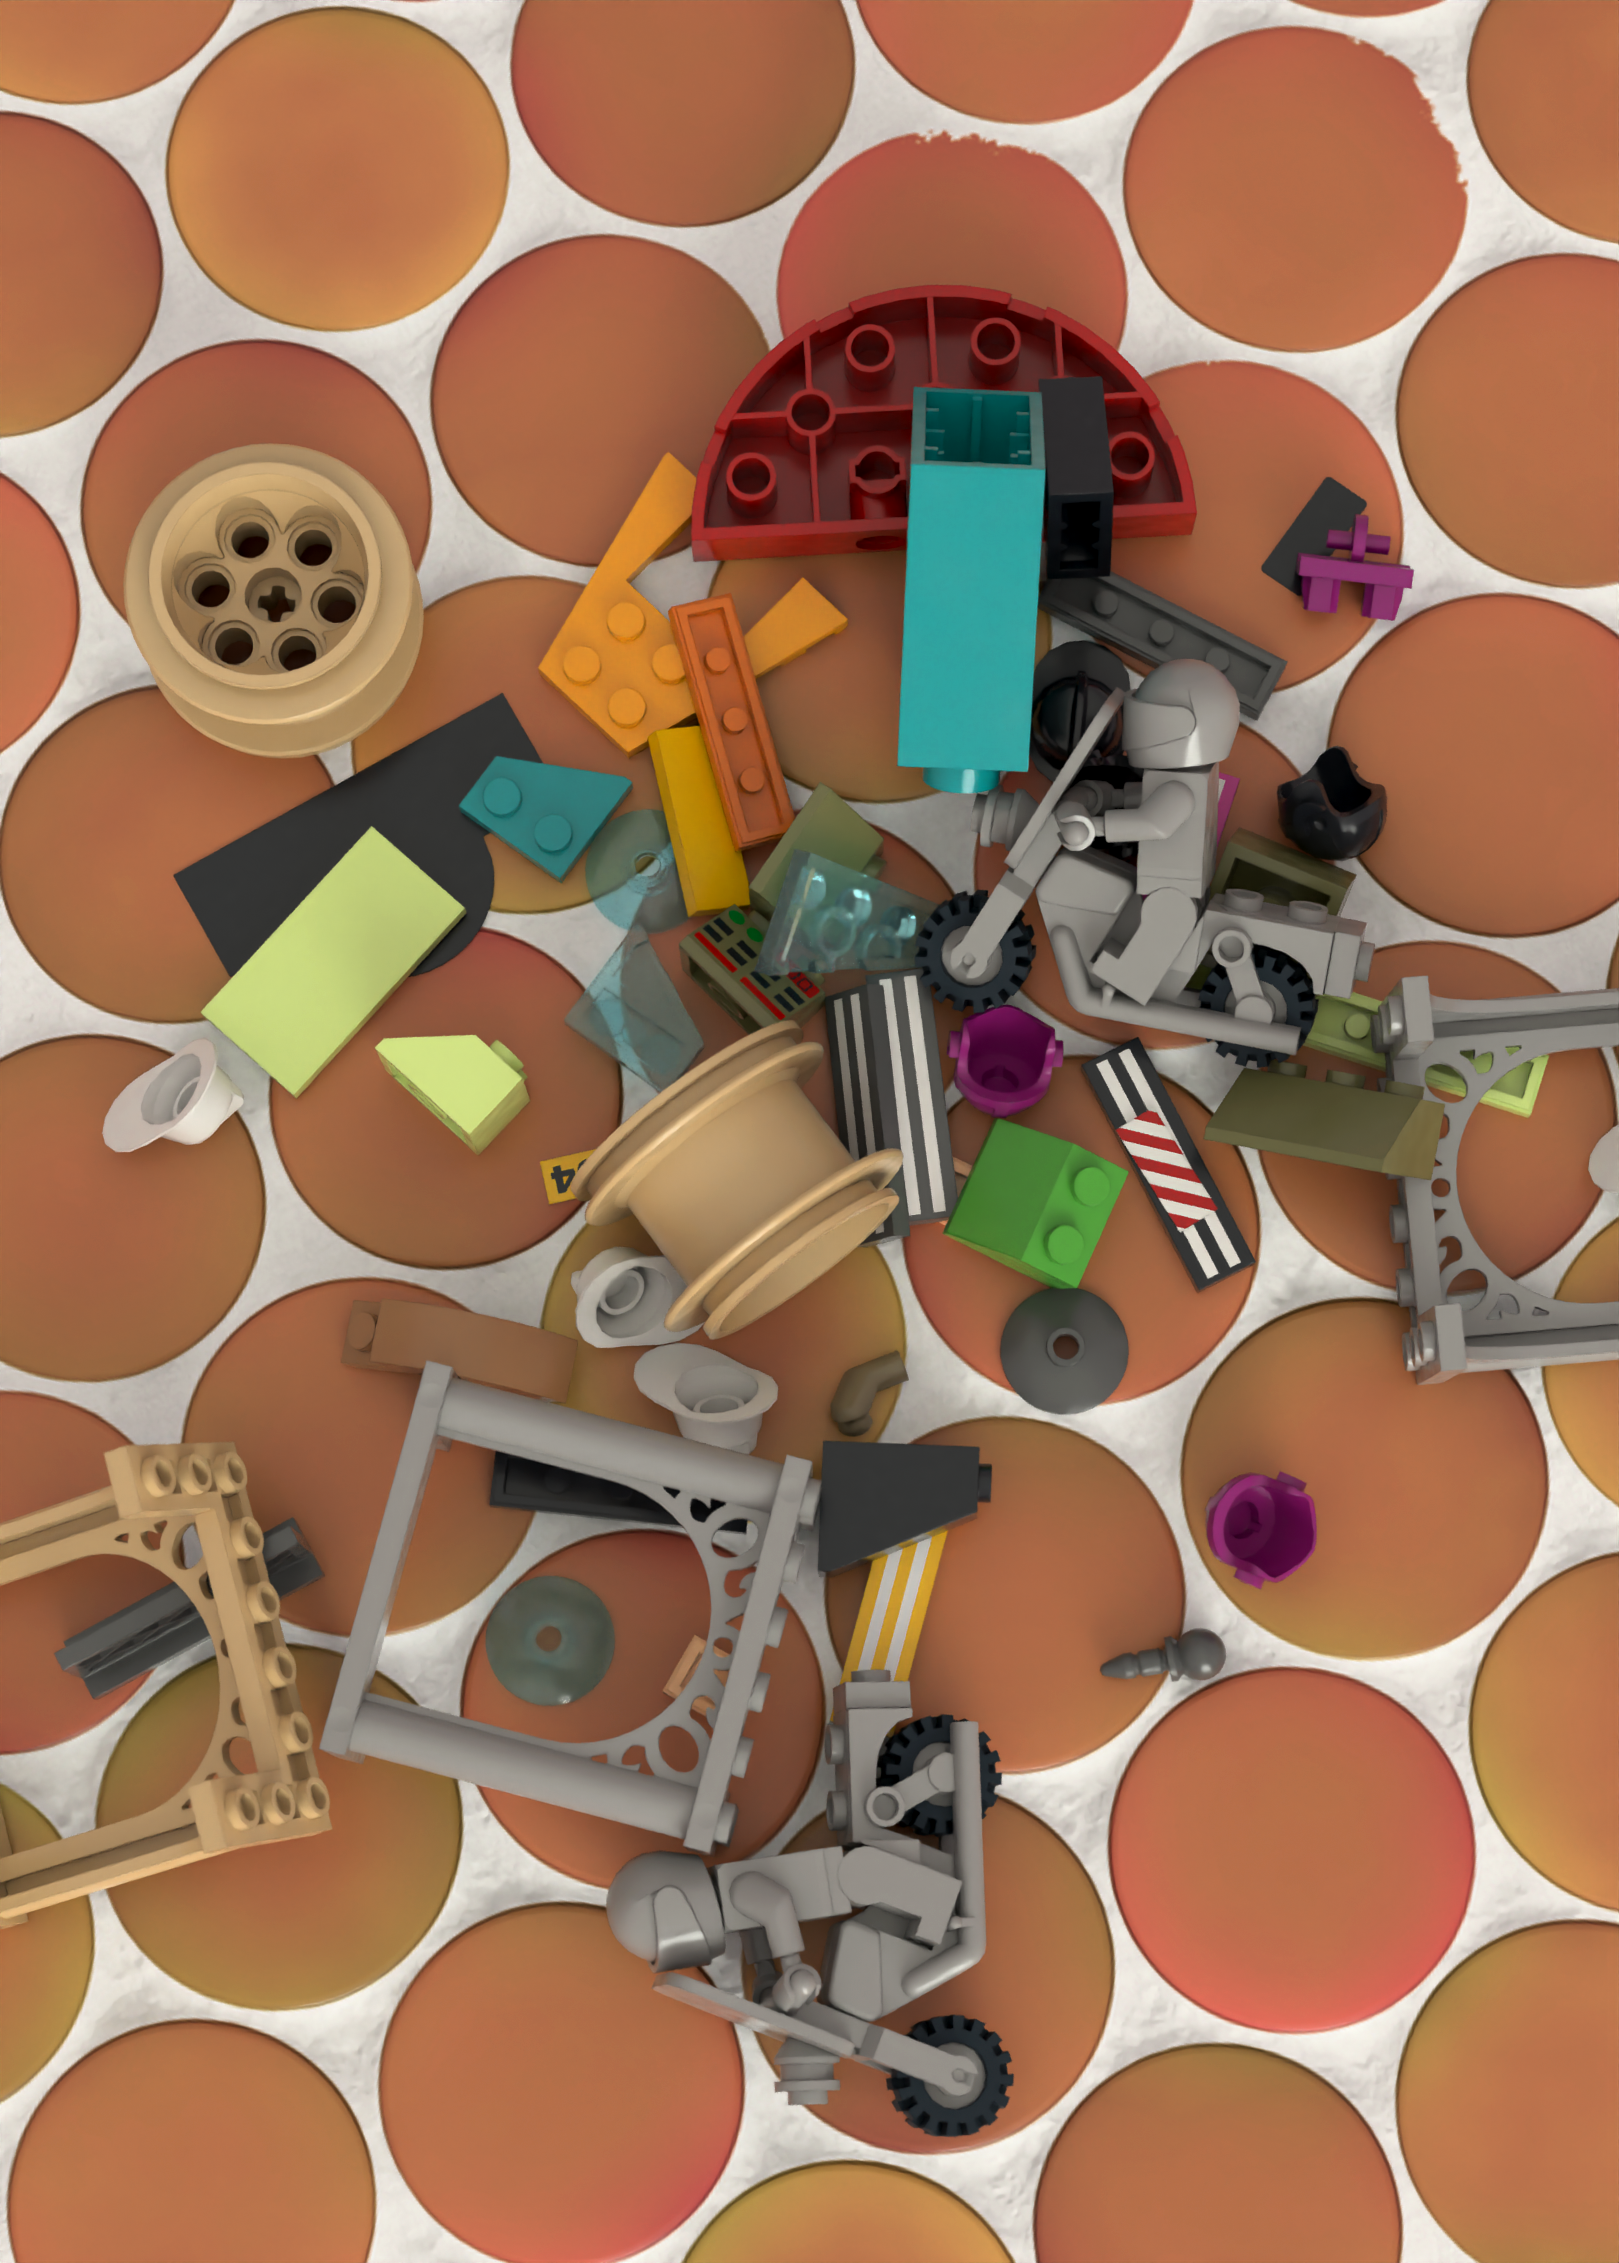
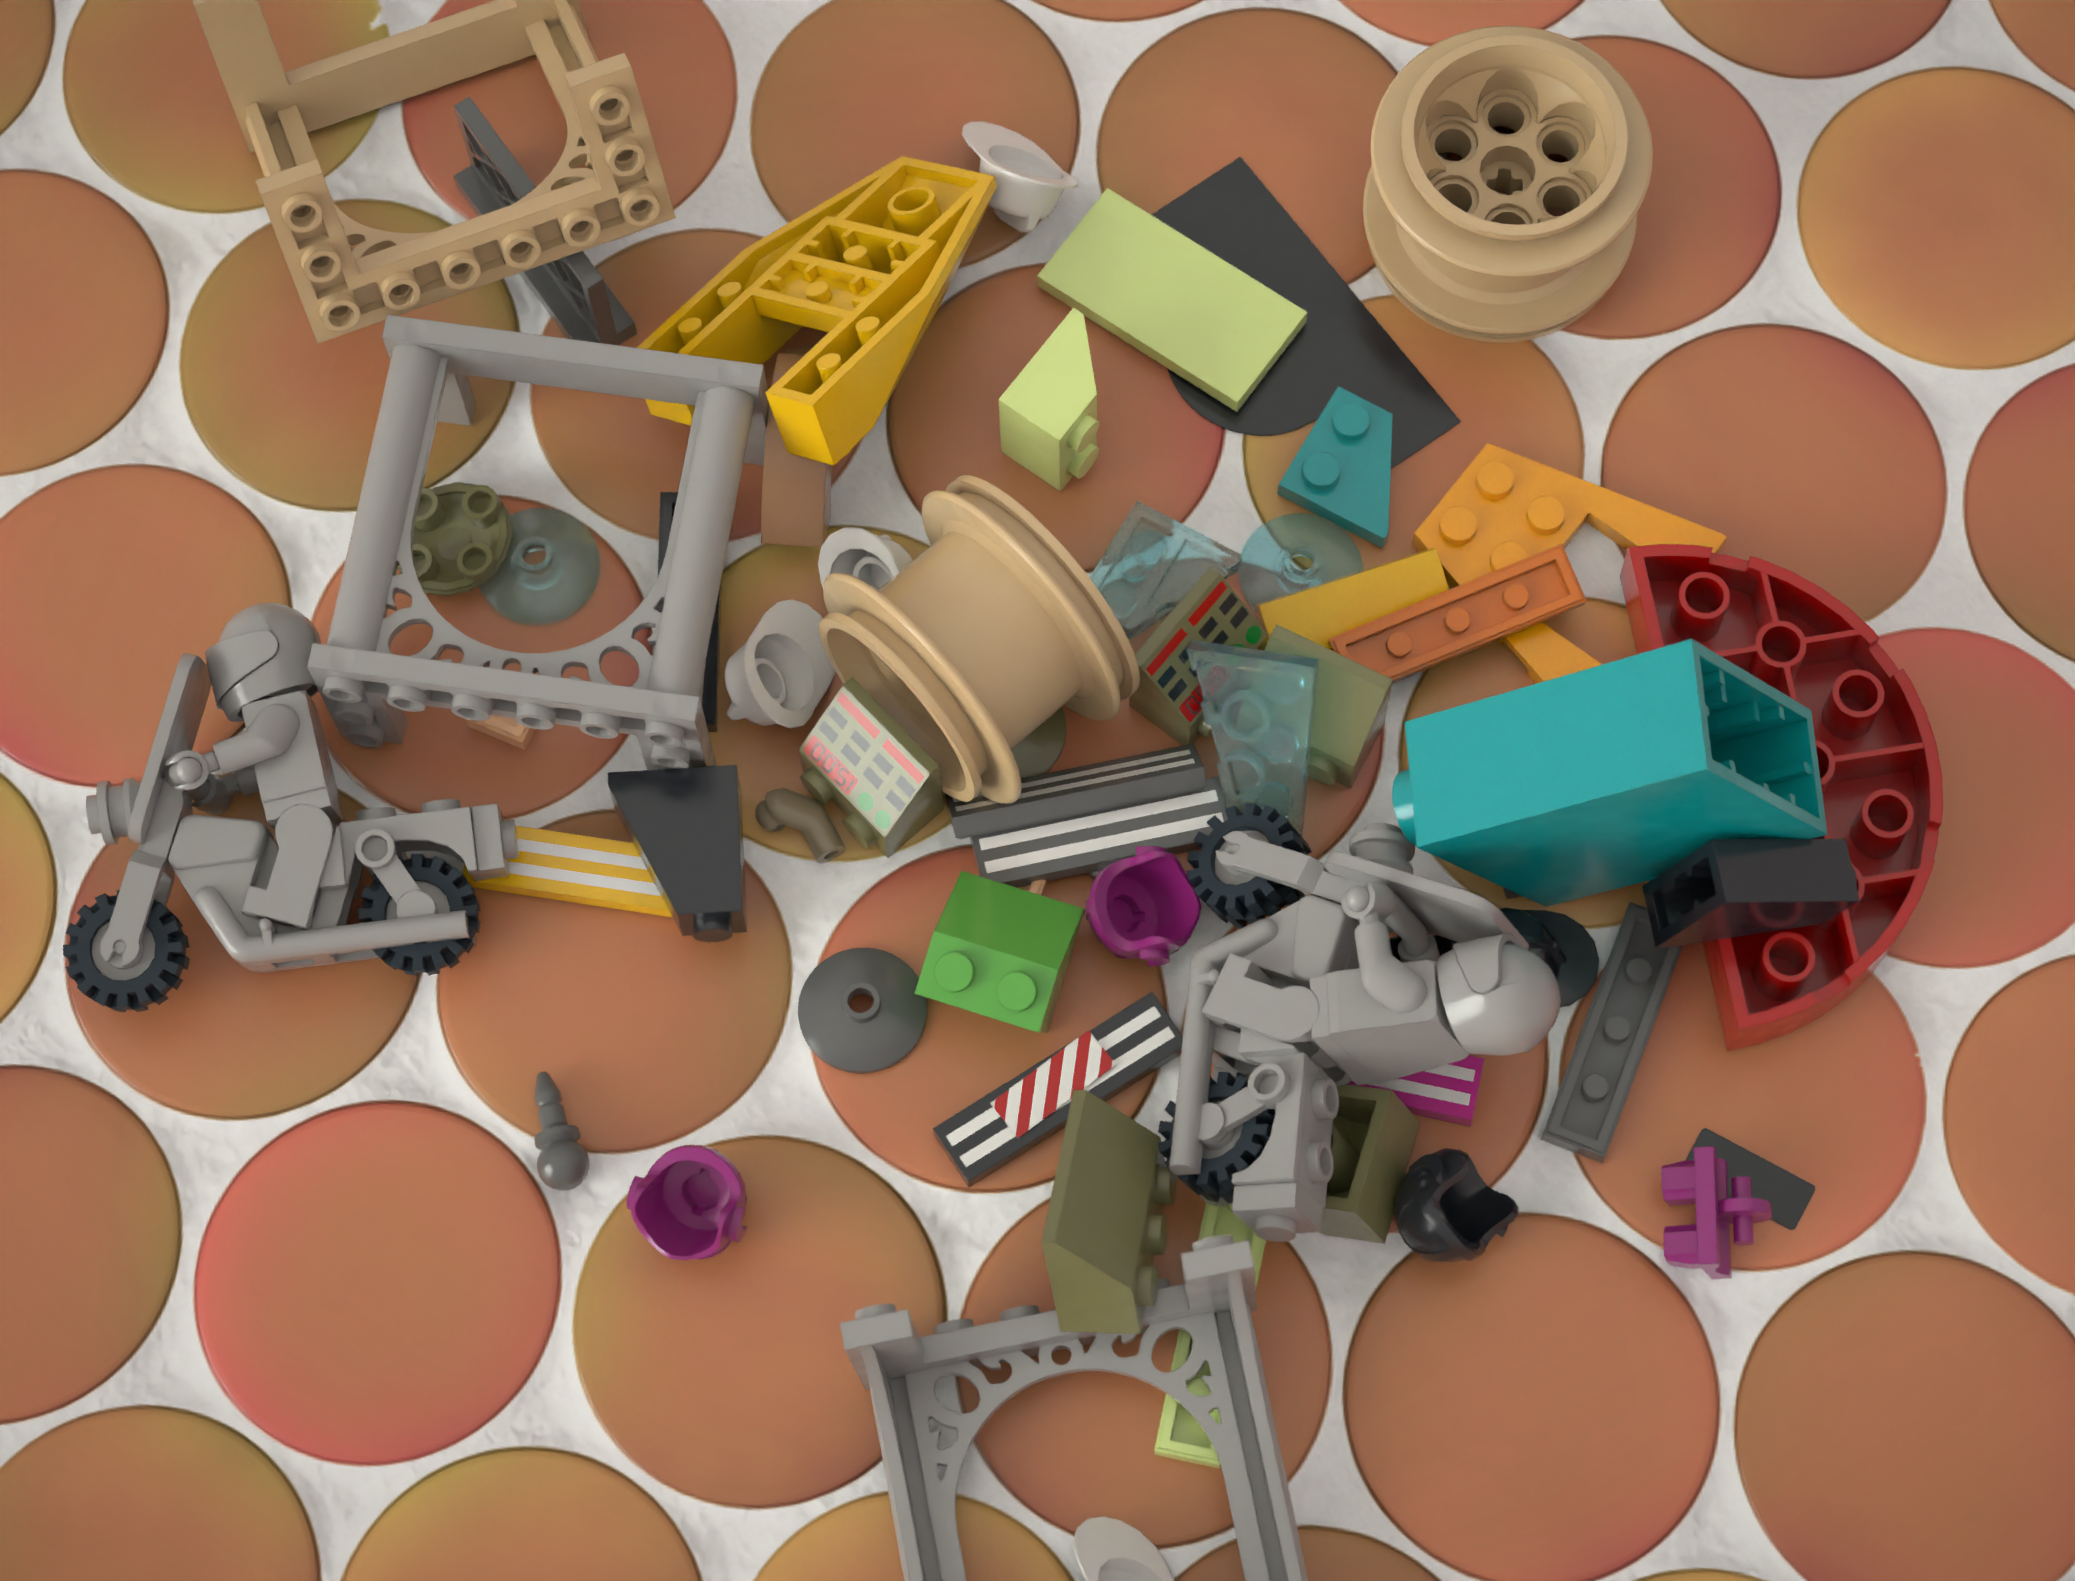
camera: 85 degrees right, 10 degrees down
none -> olive dish [397,482,513,596]
none -> yellow wedge [637,156,997,466]
none -> olive slope [799,677,944,858]

